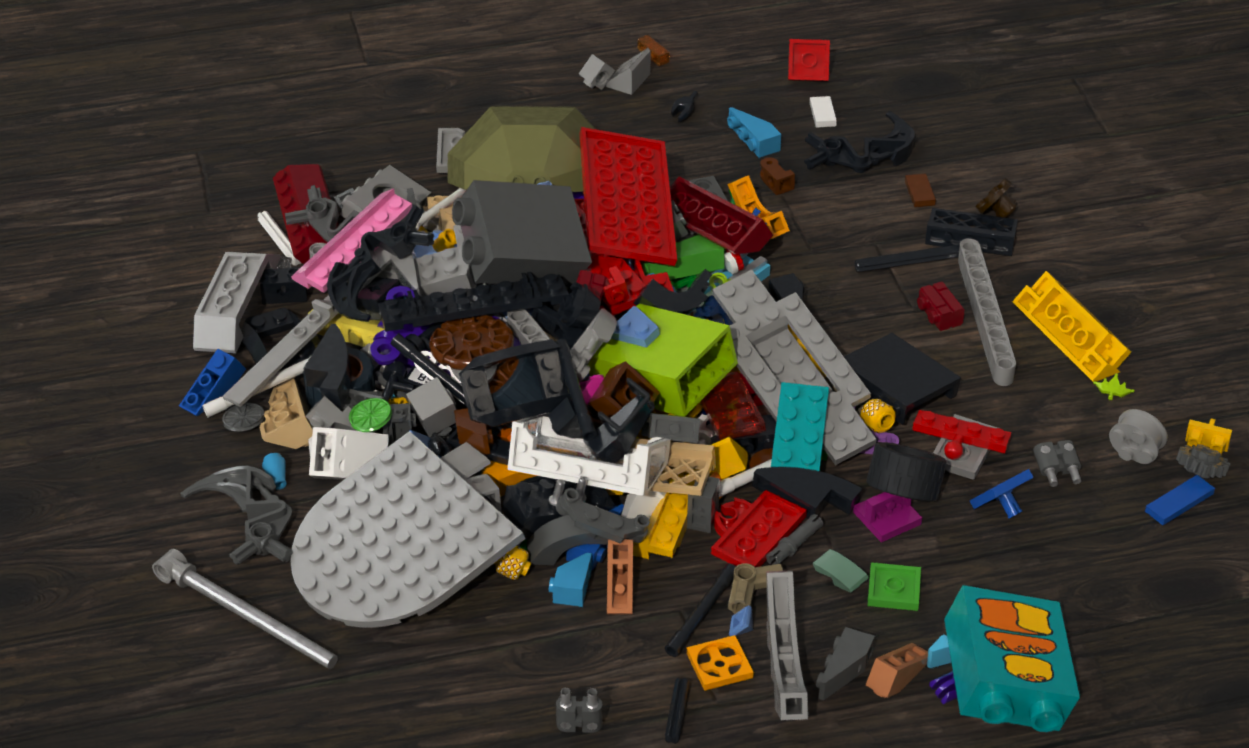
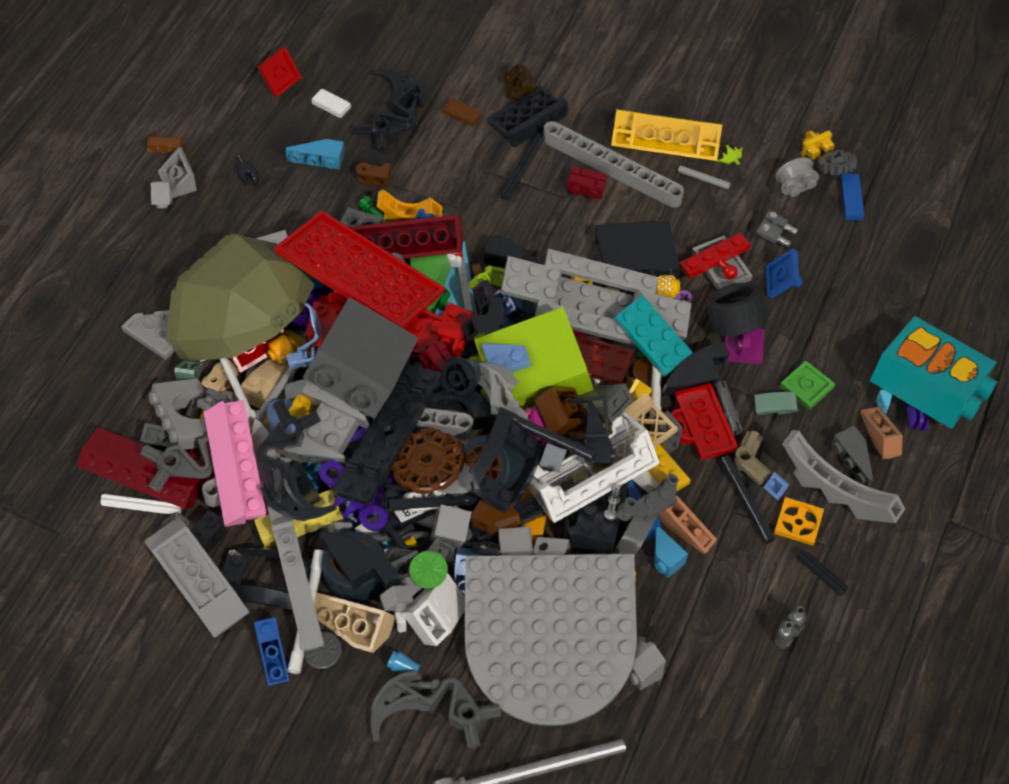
camera: 55 degrees left, 15 degrees up
none -> sand green slope [174,360,204,381]
none -> light grey slope [628,636,666,690]
none -> light grey bar [678,165,731,189]

